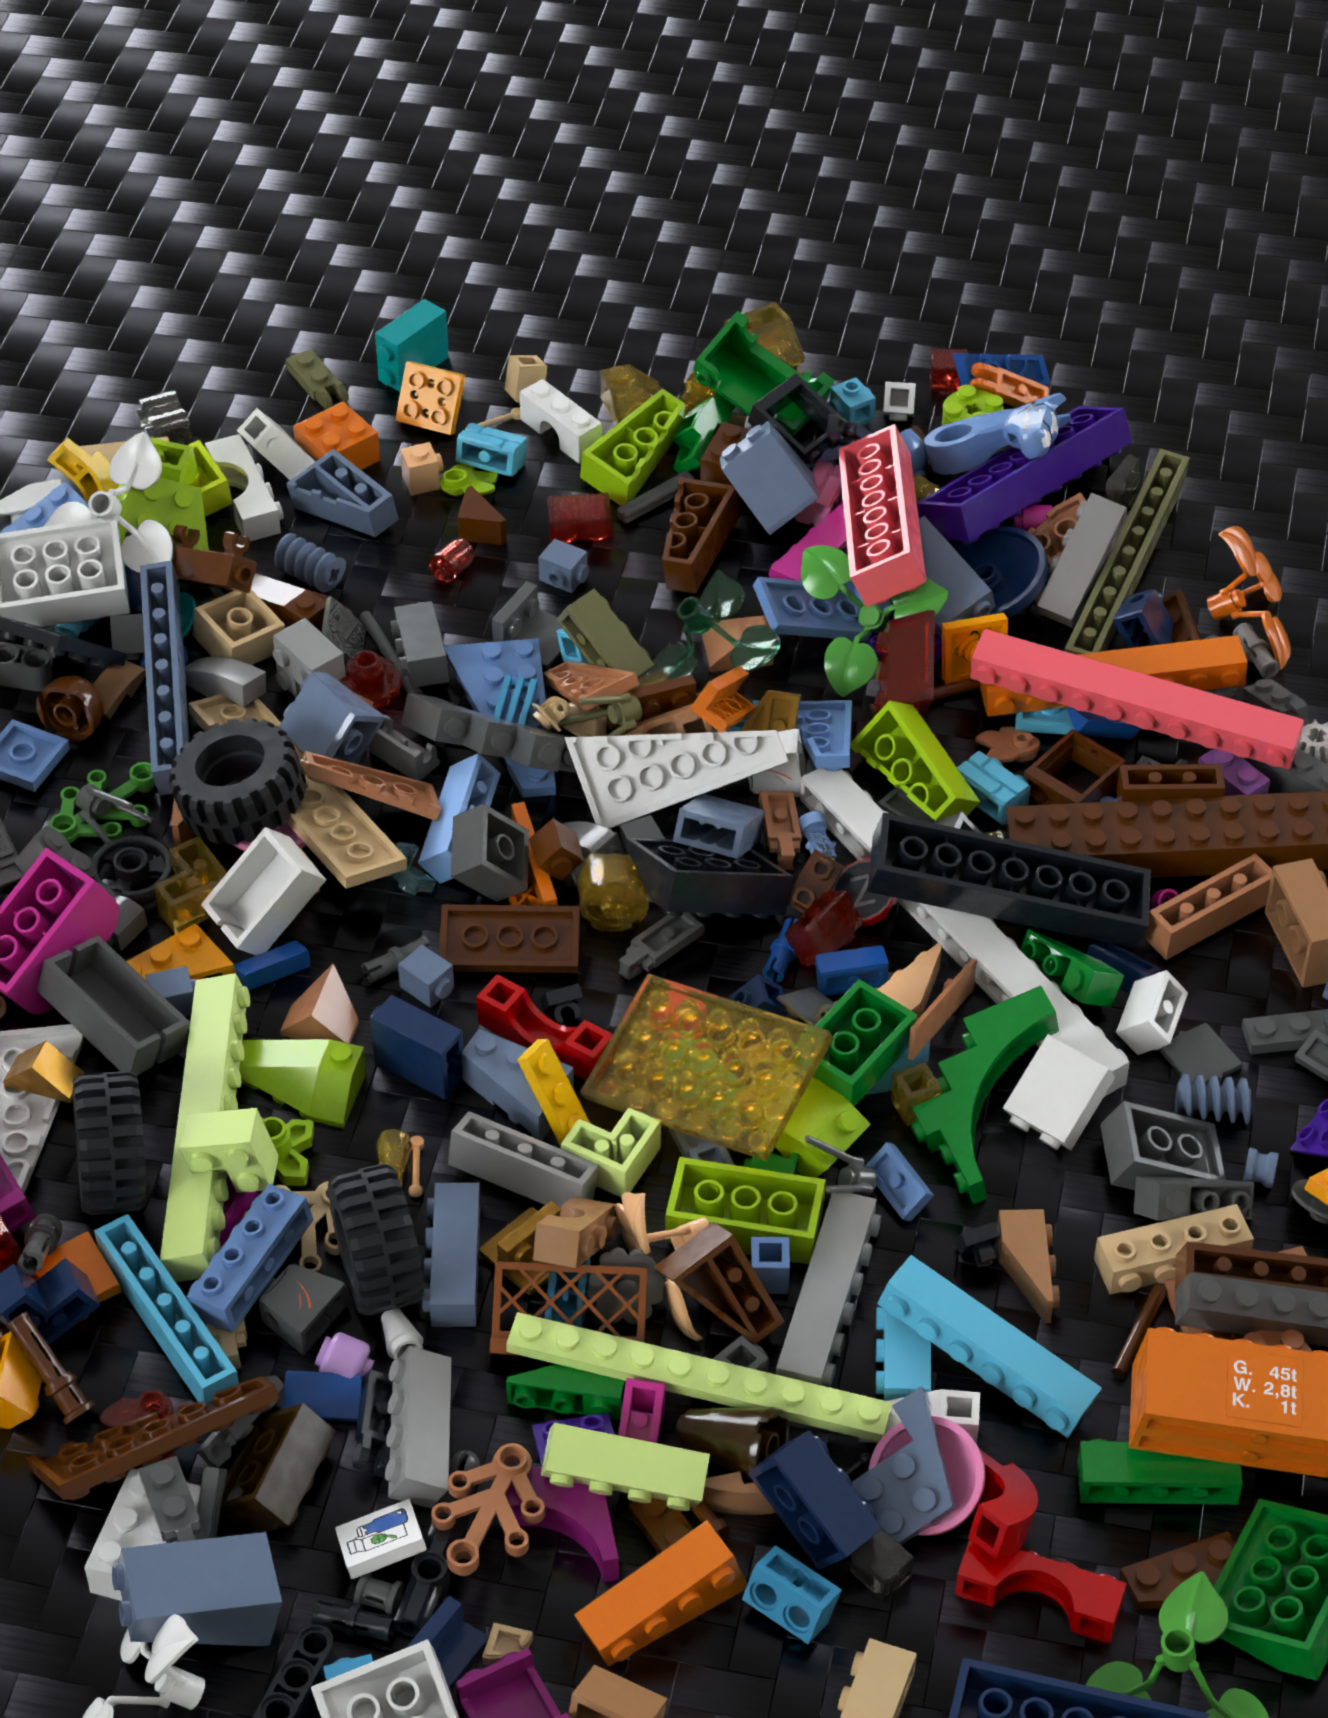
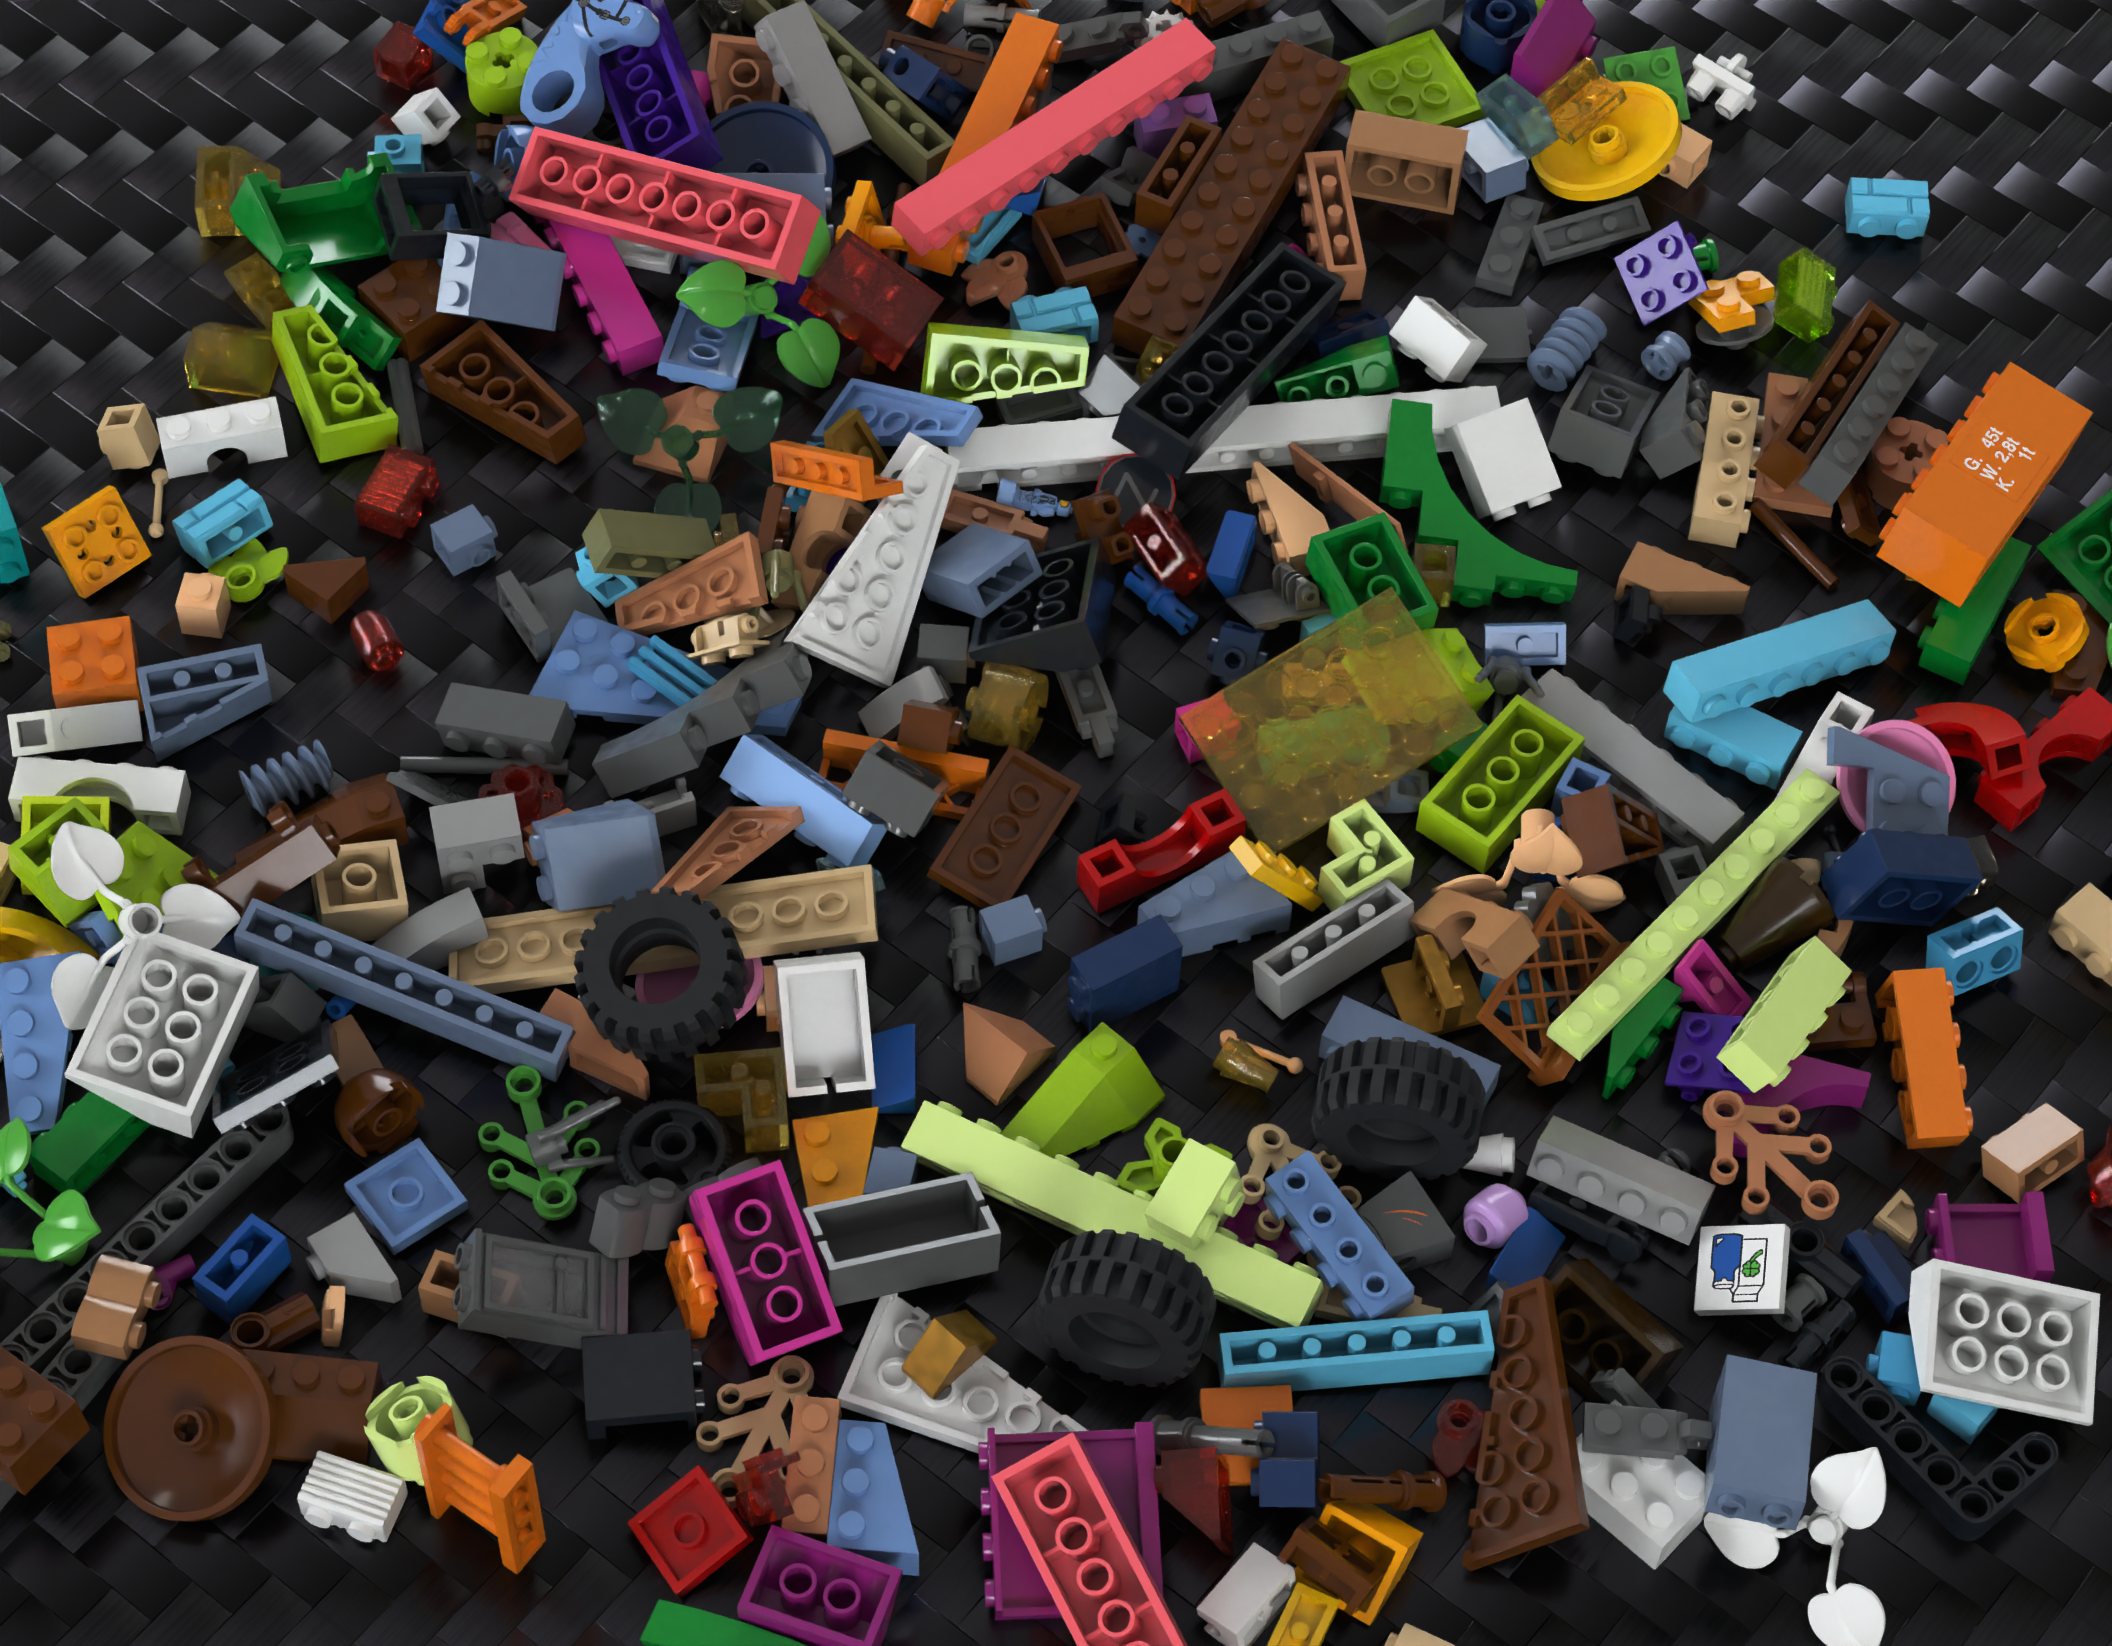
camera: 65 degrees left, 10 degrees up
none -> light orange plate [2004,593,2090,673]

